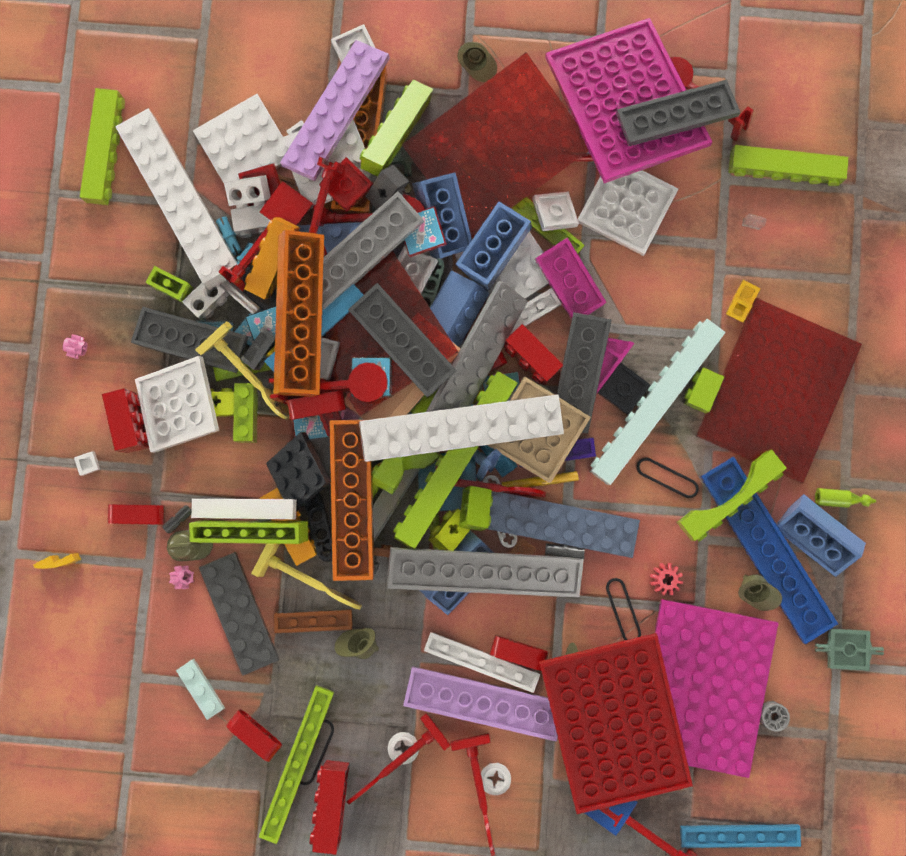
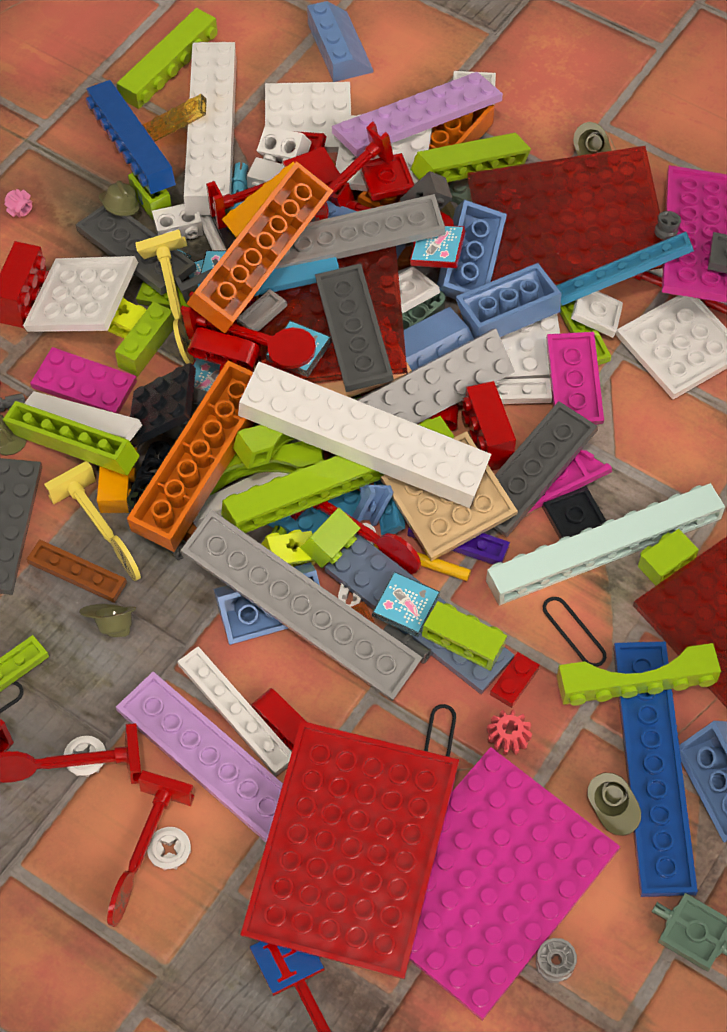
camera: 25 degrees right, 25 degrees down
none -> dark pink plate [30,347,137,414]
none -> blue brick [86,80,176,194]
none -> olive piece [99,181,139,216]
none -> clear yellow plate [143,94,207,142]
none -> medium blue slope [307,1,373,82]
none -> medium azure tile [372,571,440,637]
none -> lime brick [422,601,507,671]
none -> red plate [490,652,540,708]
none -> dark azure tile [556,232,694,306]
none -> dark grey wheel [654,211,681,240]

